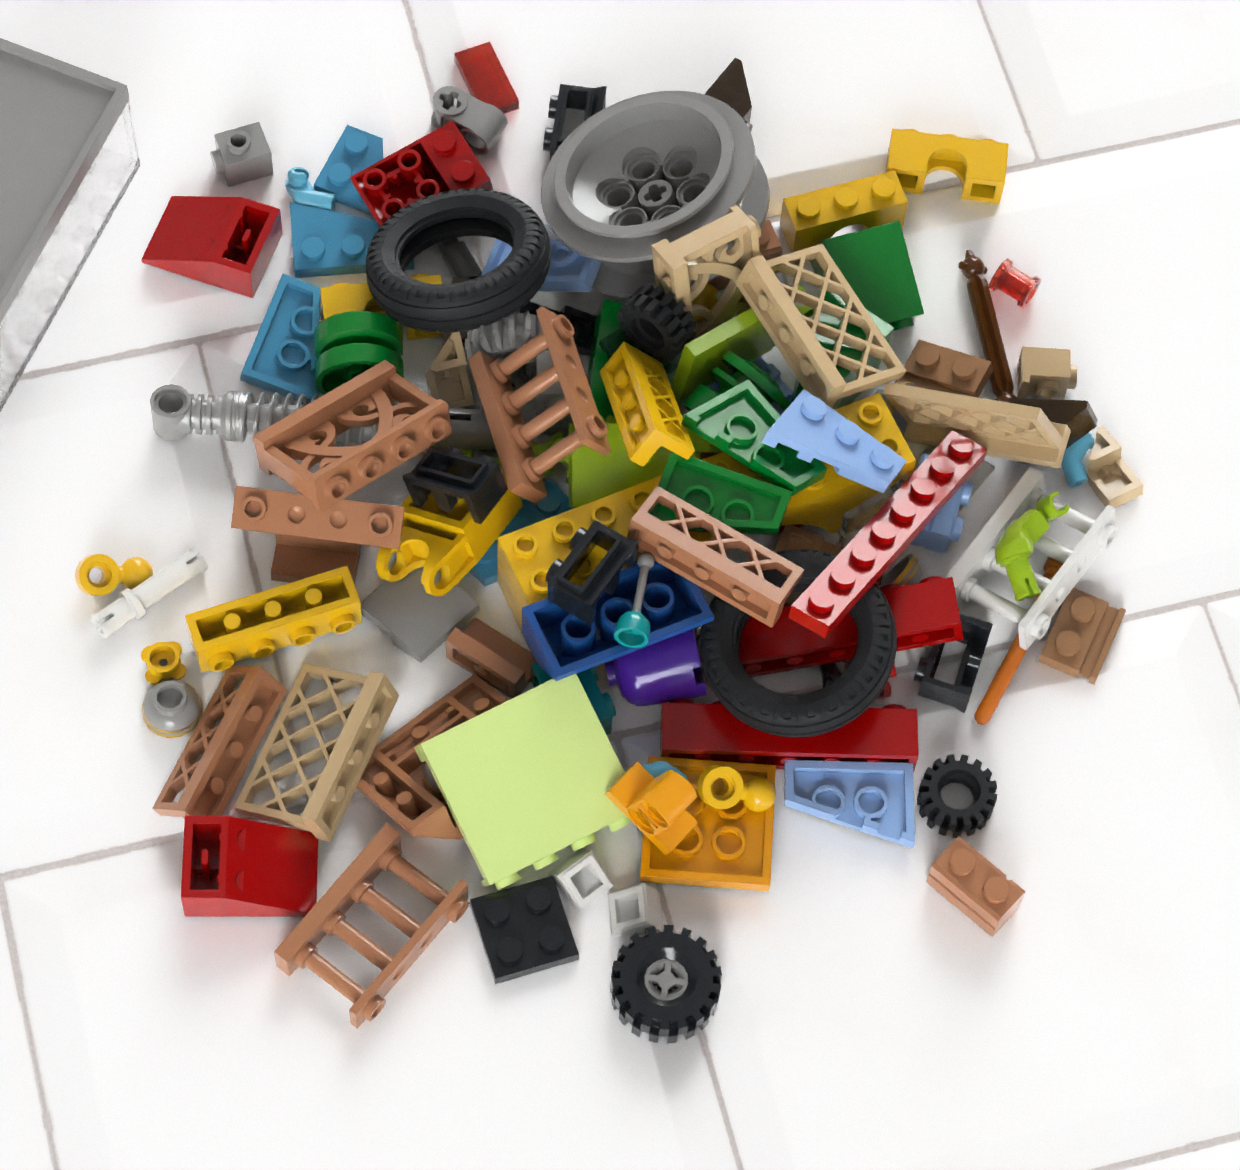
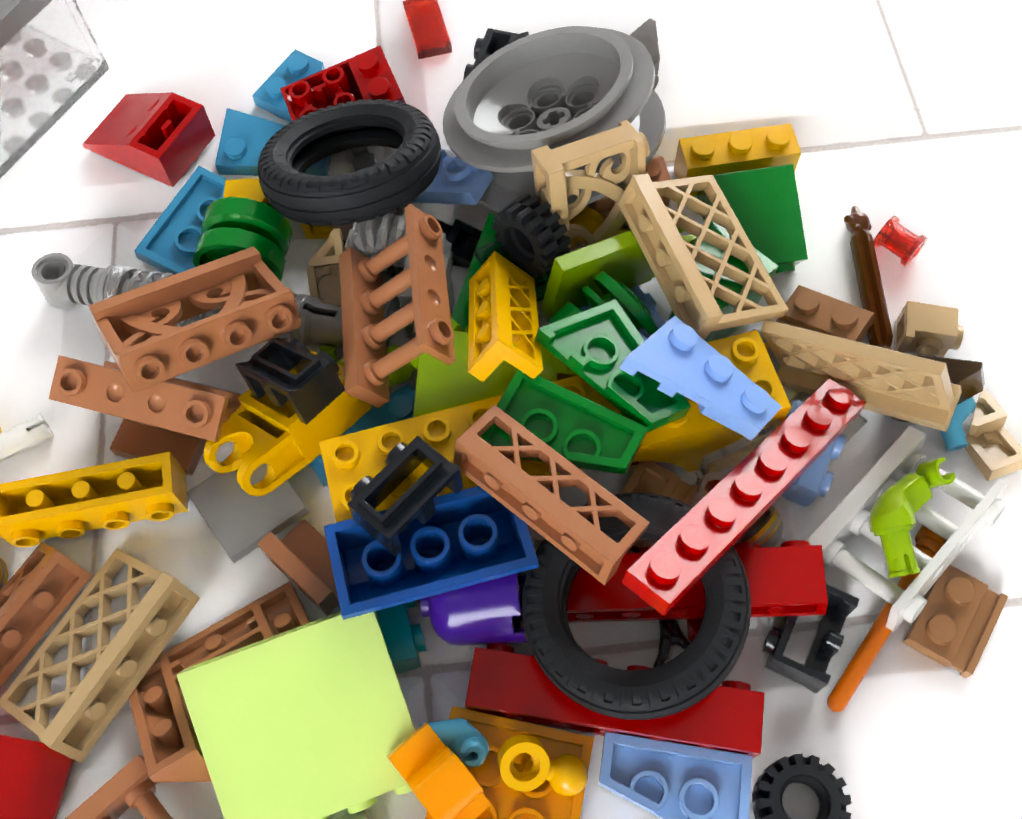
camera: 15 degrees right, 0 degrees up
light grey brick [210,122,274,187] -> none
medium azure arm [285,167,336,211] -> none
light grey piece [431,86,508,156] -> none
teal hinge [614,553,655,648] -> none
yellow arch [885,128,1009,204] -> none

